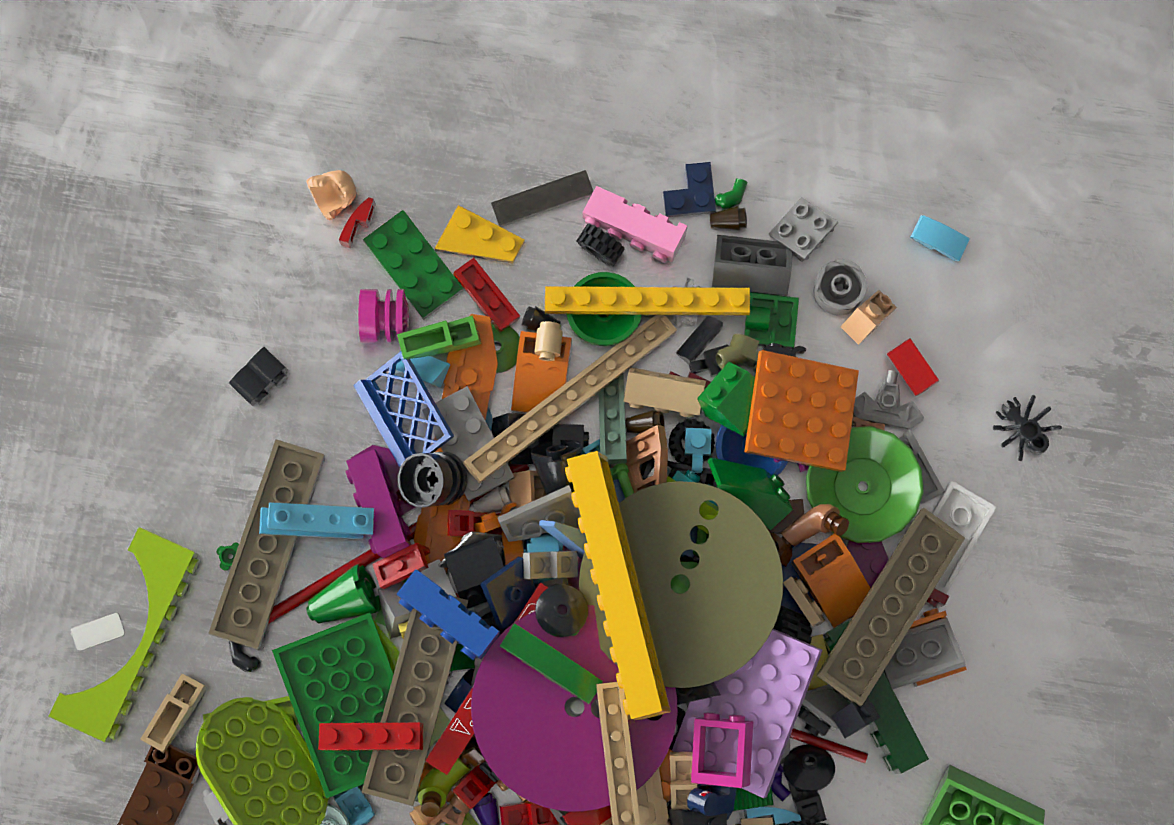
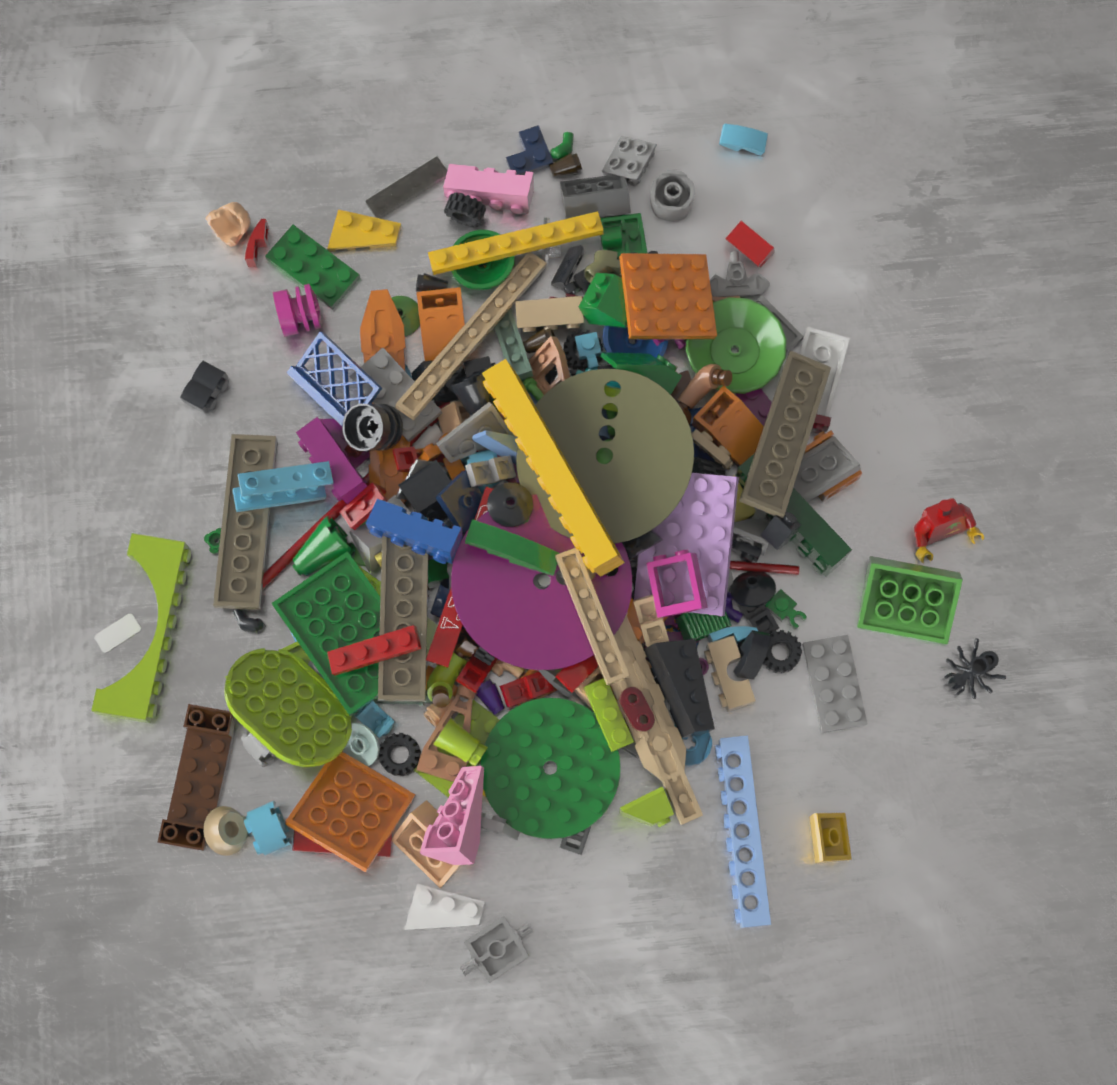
camera: 15 degrees left, 5 degrees down
tan slope [140,674,206,753] -> none
medium azure slope [396,356,450,388] -> none
bright green slope [397,315,482,360] -> none
red plate [453,257,520,333] -> none
tan brick [535,322,563,361] -> none
dark blue leg [687,785,737,816] -> none
light nougat slope [841,290,897,345] -> none
black animal [993,395,1062,461] -> none
none -> green plate [765,589,807,629]
none -> red torso [914,498,984,564]

